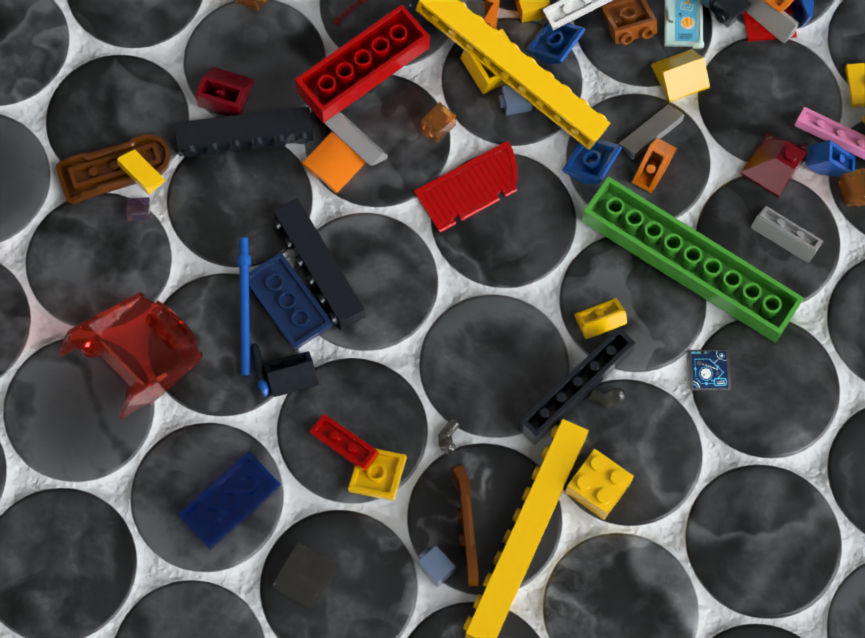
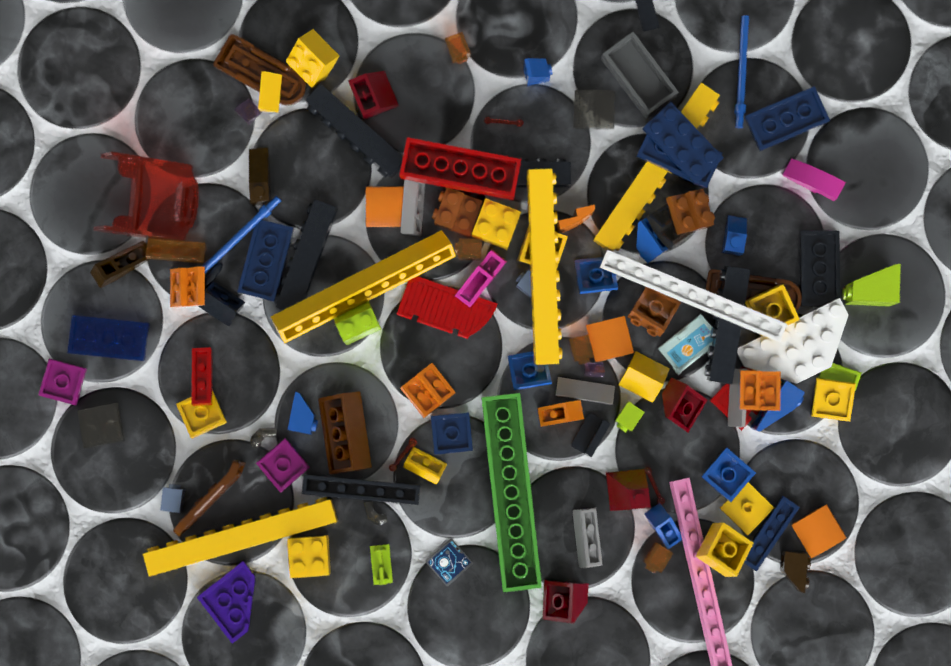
camera: 50 degrees right, 15 degrees up
none -> magenta plate [38,358,87,406]
none -> dark brown slope [90,240,154,288]
none -> clear orange plate [146,238,206,263]
none -> orange slope [170,266,205,307]
none -> dark purple plate [197,561,256,643]
none -> dark brown slope [249,148,272,206]
none -> magenta plate [256,438,311,493]
none -> yellow brick [271,230,456,344]
none -> yellow brick [286,29,340,88]
none -> blue slope [287,392,318,435]
none -> reddish brown slope [318,391,372,474]
none -> lime slope [334,301,382,345]
none -> lime hinge [370,544,393,585]
none -> clear red hinge [389,438,417,472]
none -> orange slope [400,363,456,418]
none -> dark blue plate [431,412,473,455]
none -> dark orange plate [432,188,483,237]
none -> dark pink slope [455,250,507,307]
none -> yellow brick [472,198,521,250]
none -> dark red slope [542,580,589,623]
none -> clear orange brick [568,335,594,365]
none -> black panel [571,413,611,457]
none -> slope [584,362,605,377]
none -> orange slope [586,316,634,362]
none -> lime brick [614,401,644,433]
none -> dark red slope [662,377,707,433]
none -> blue slope [701,447,756,502]

